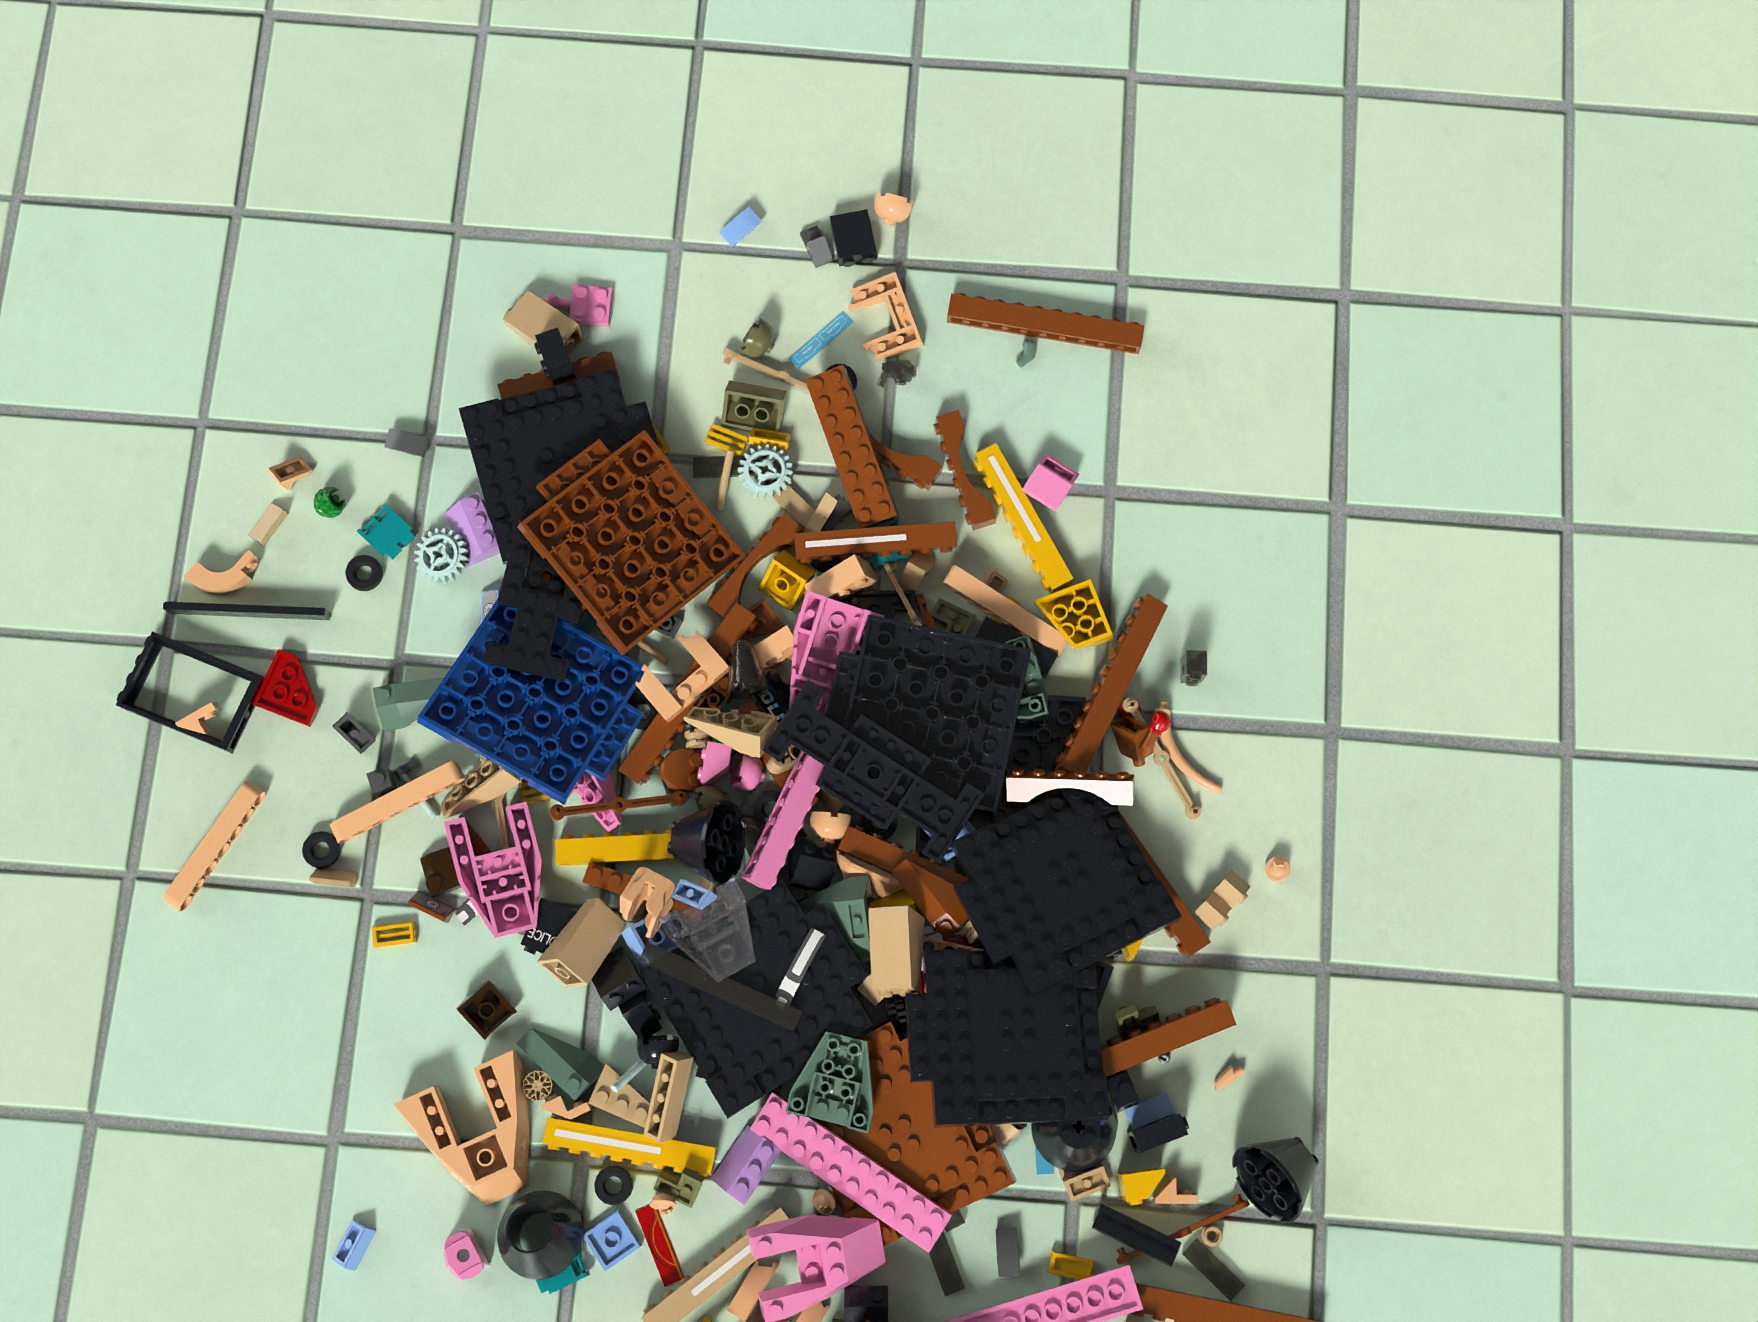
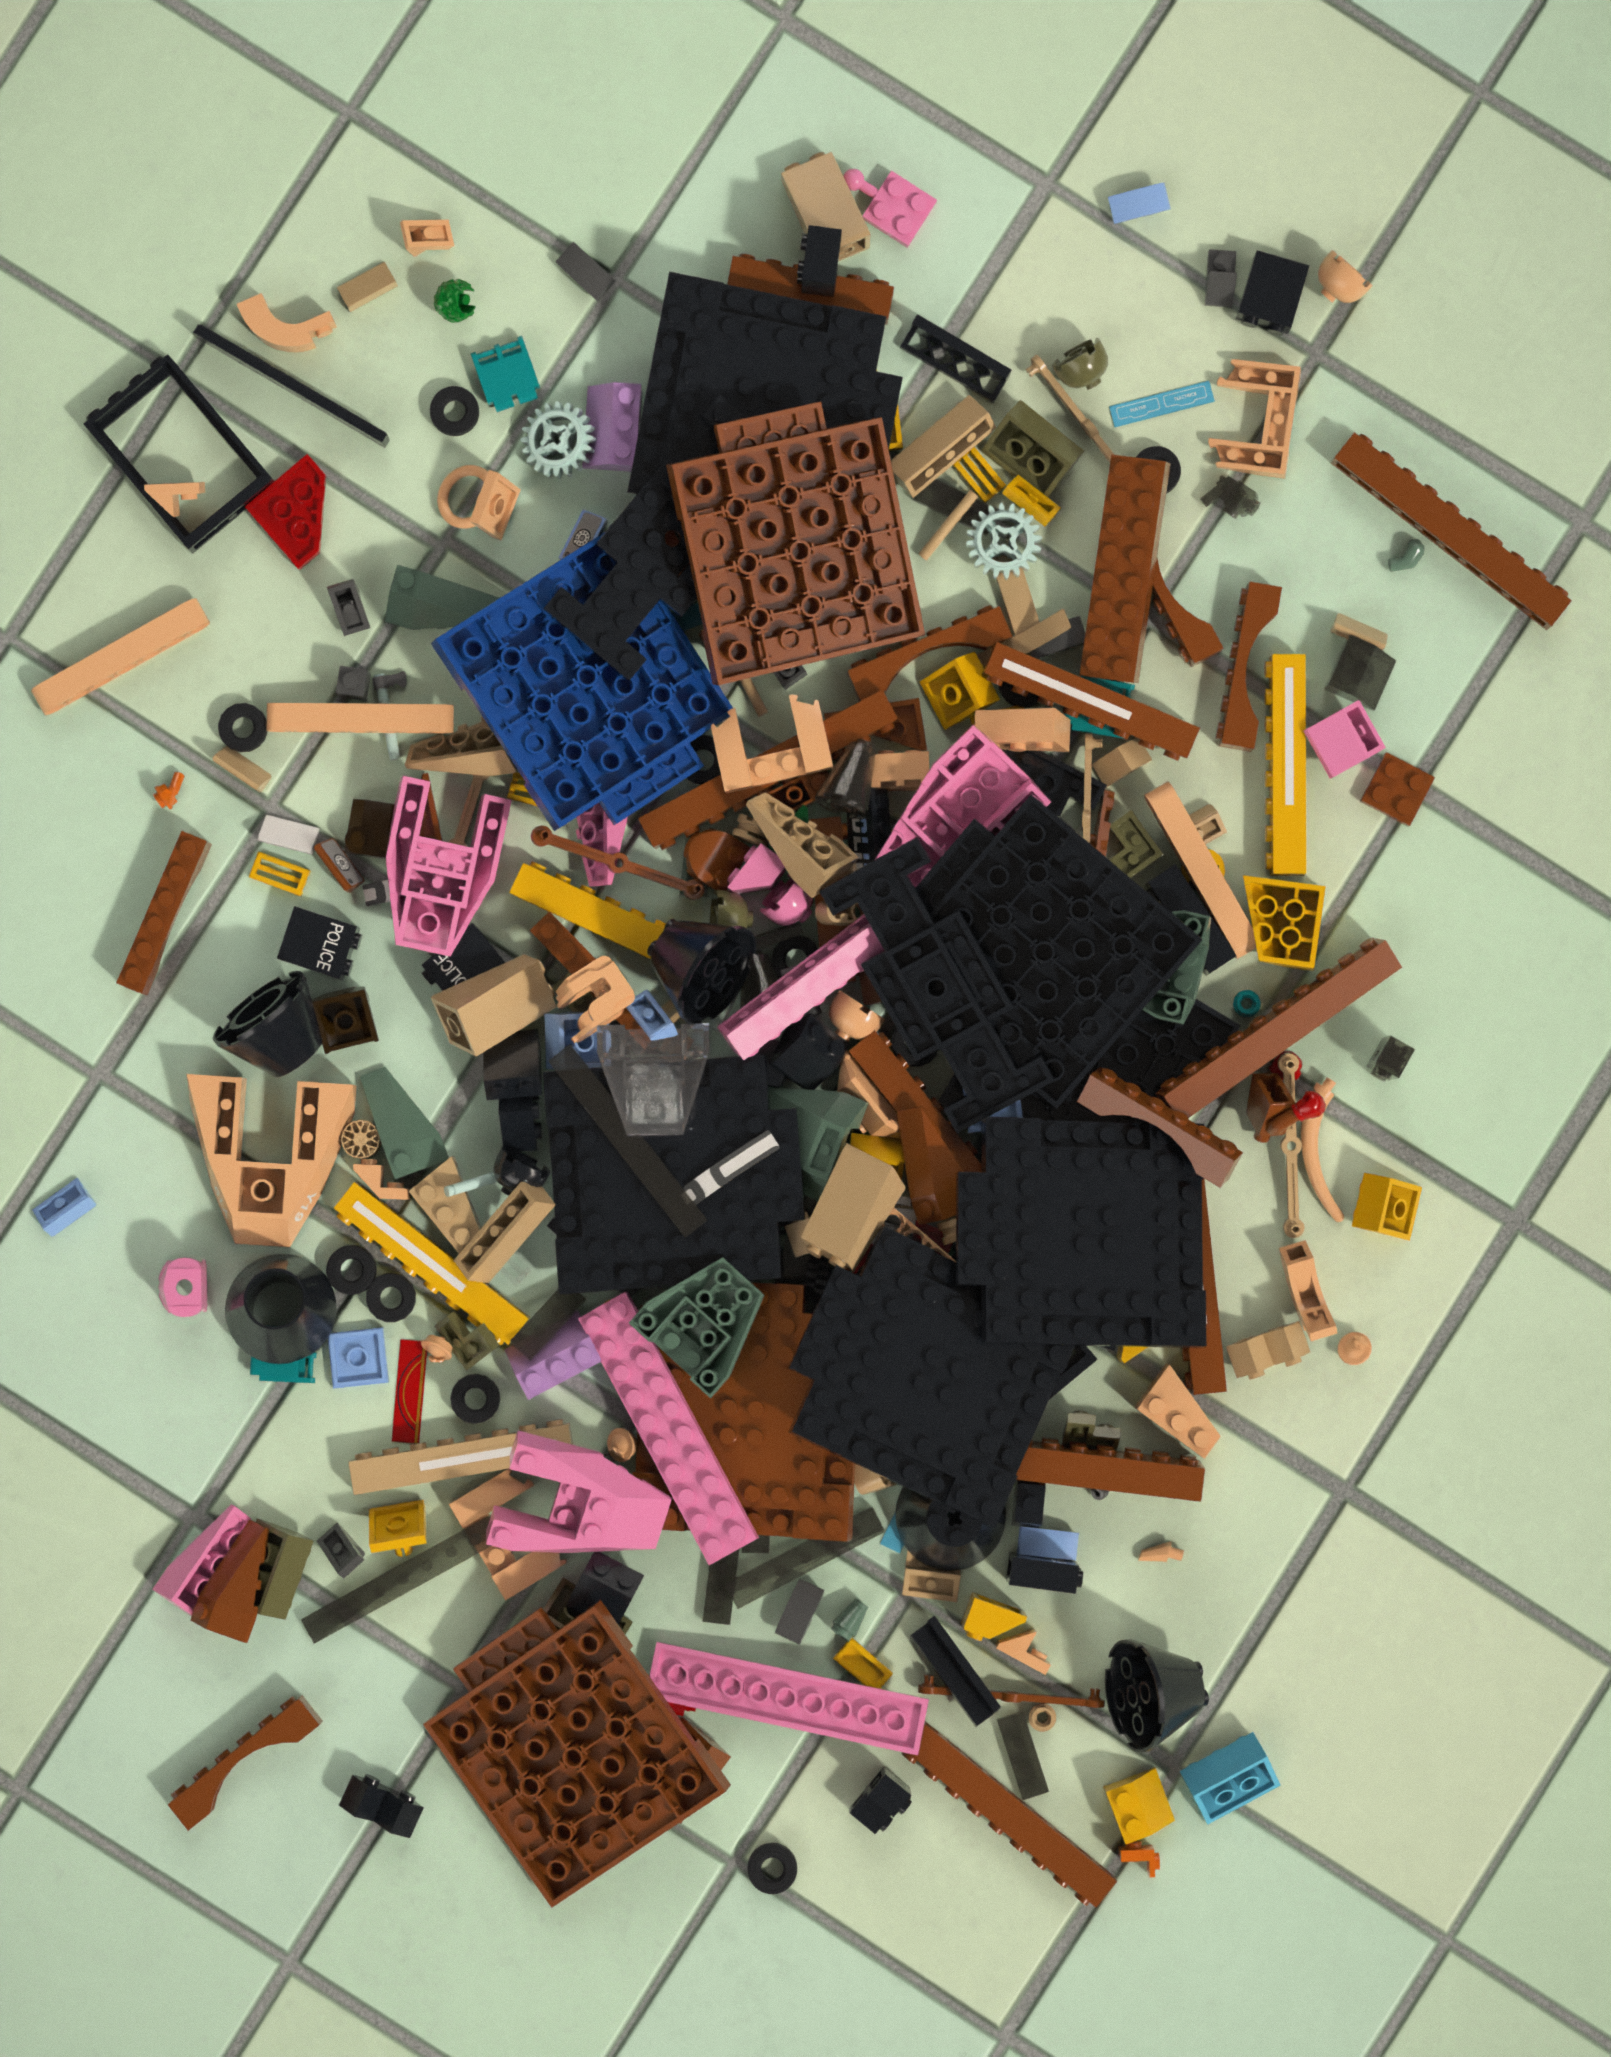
camera: 25 degrees right, 10 degrees up
none -> dark orange arch [116,831,212,995]
none -> orange plate [153,772,185,810]
none -> black cone [213,971,323,1077]
none -> white slope [258,815,320,855]
none -> black brick [277,906,362,980]
none -> black tyre [326,1245,377,1295]
none -> light nougat tile [437,465,521,540]
none -> black tyre [450,1374,501,1424]
none -> clear smoke tile [510,1289,586,1361]
none -> clear smoke tile [724,1506,885,1609]
none -> sand green cone [831,1598,868,1642]
none -> tan brick [891,395,996,498]
none -> black fence [900,314,1012,403]
none -> yellow slope [1104,1767,1175,1844]
none -> orange bracket [1118,1841,1160,1878]
none -> light nougat wedge [1134,1363,1221,1459]
none -> medium azure slope [1180,1732,1281,1825]
none -> teal plate [1233,990,1261,1017]
none -> light nougat arch [1279,1240,1337,1341]
none -> clear smoke slope [1324,635,1396,711]
none -> tan slope [1330,613,1388,653]
none -> yellow slope [1352,1173,1422,1241]
none -> dark orange plate [1360,752,1435,827]

